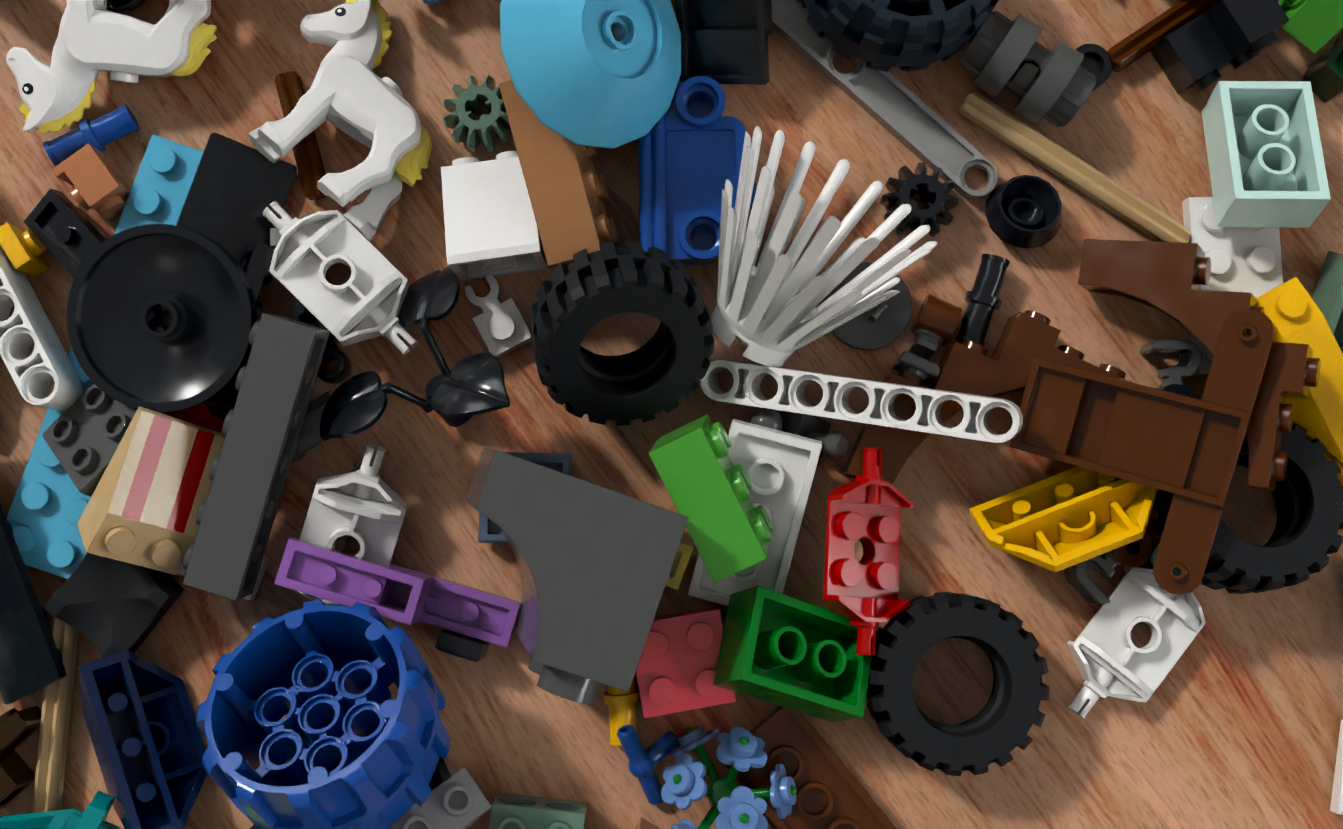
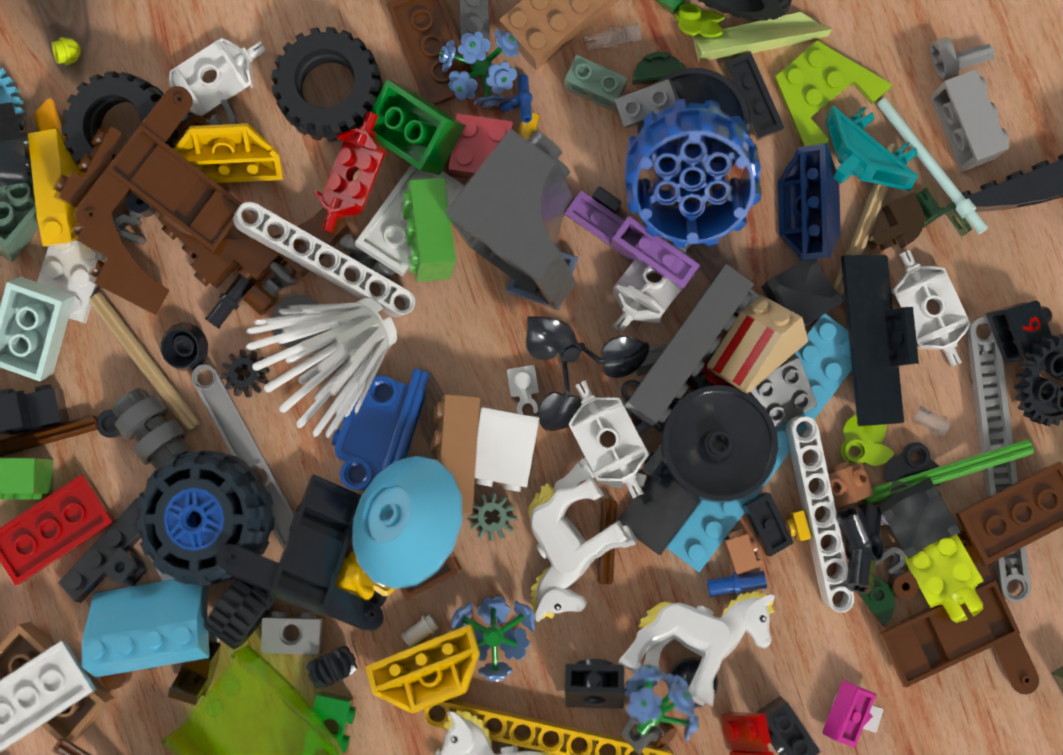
camera: 160 degrees left, 0 degrees up
black tyre [530,241,714,426] -> none

